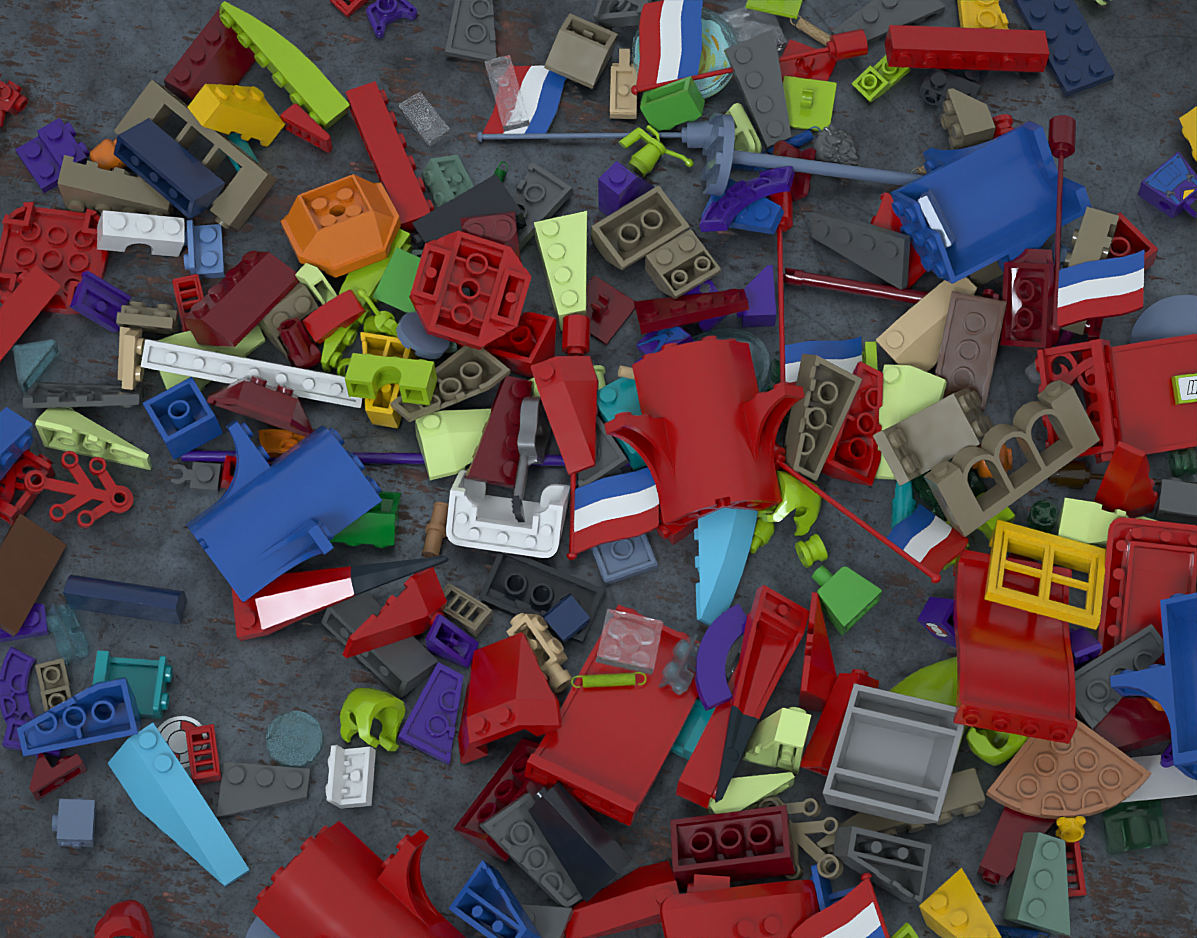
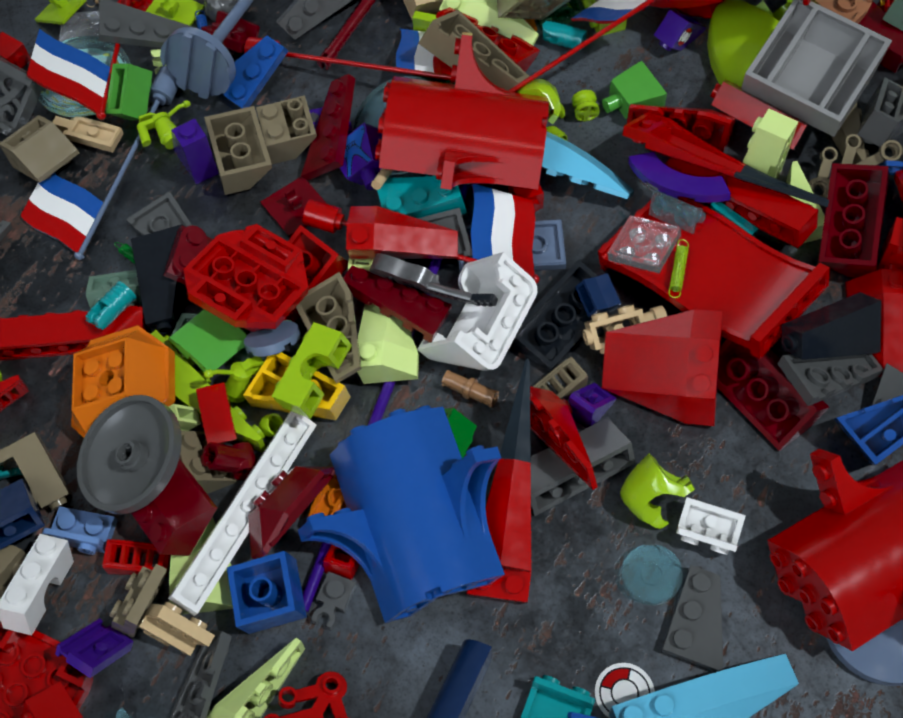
camera: 70 degrees left, 5 degrees down
red slope [185,724,222,785] -> none
clear plate [398,91,451,147] -> none
dark purple wing [398,662,464,765] -> none
clear plate [484,55,530,132] -> none
yellowish green wedge [534,211,588,331] -> none
dark purple tile [699,166,795,232] -> none
dark purple slope [736,265,776,327] -> none
none -> dark grey dish [77,395,182,514]
none -> teal hinge [86,281,137,330]

